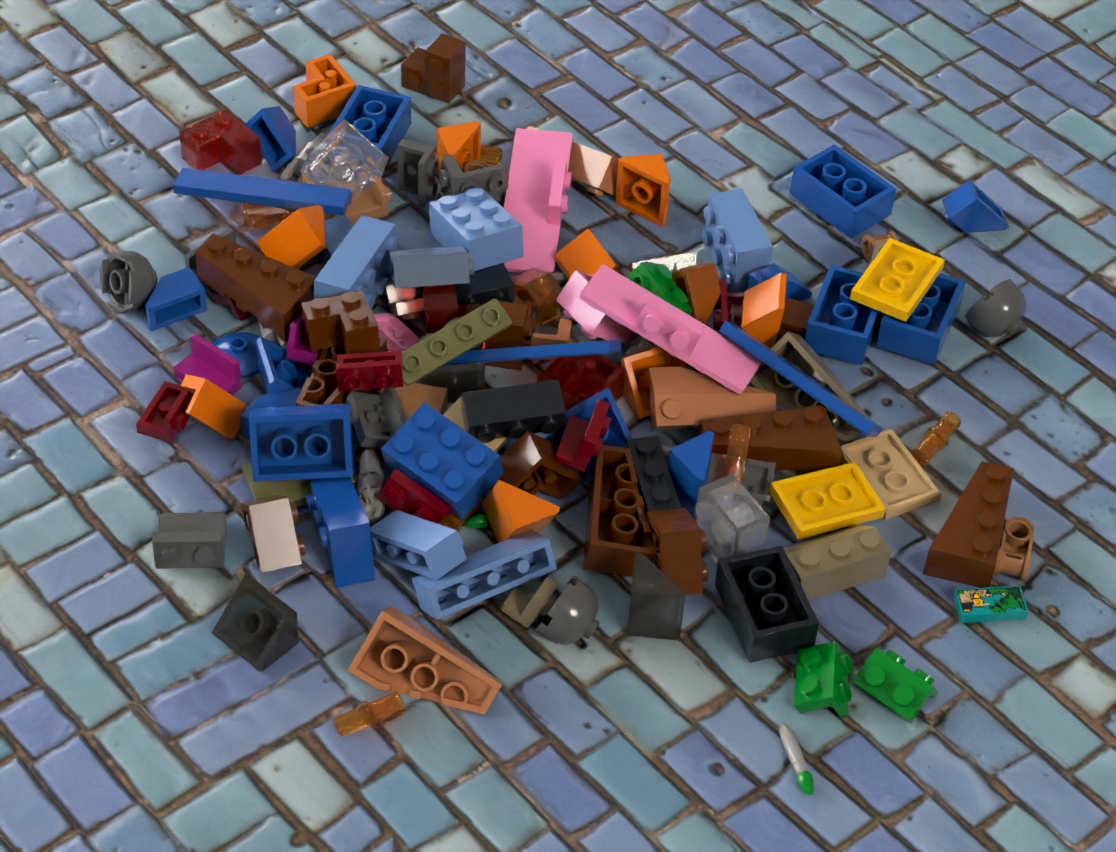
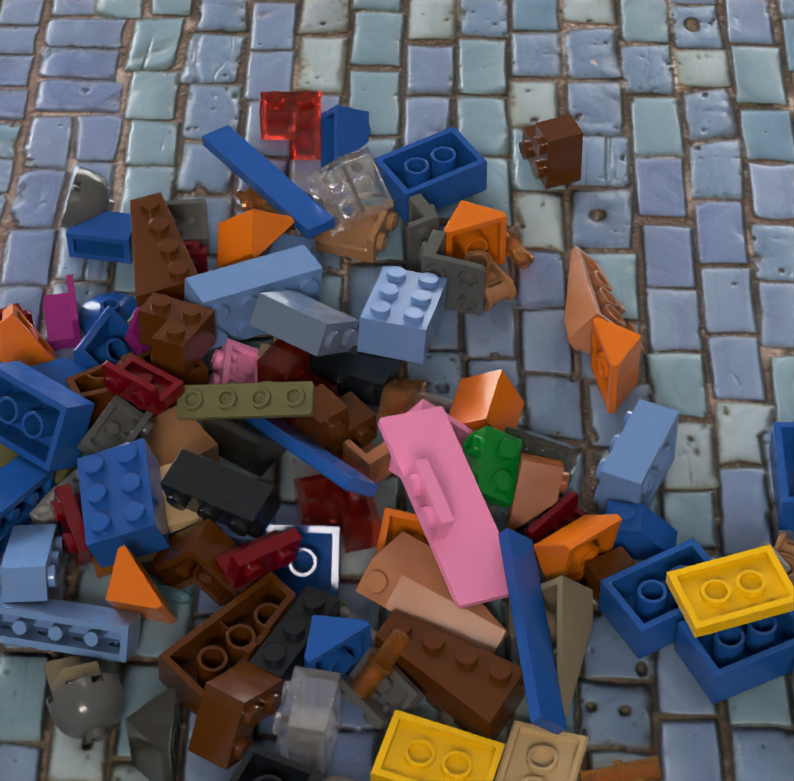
camera: 45 degrees right, 0 degrees up
orange brick [293,54,356,128] -> none
bright pink bracket [504,128,573,275] -> none

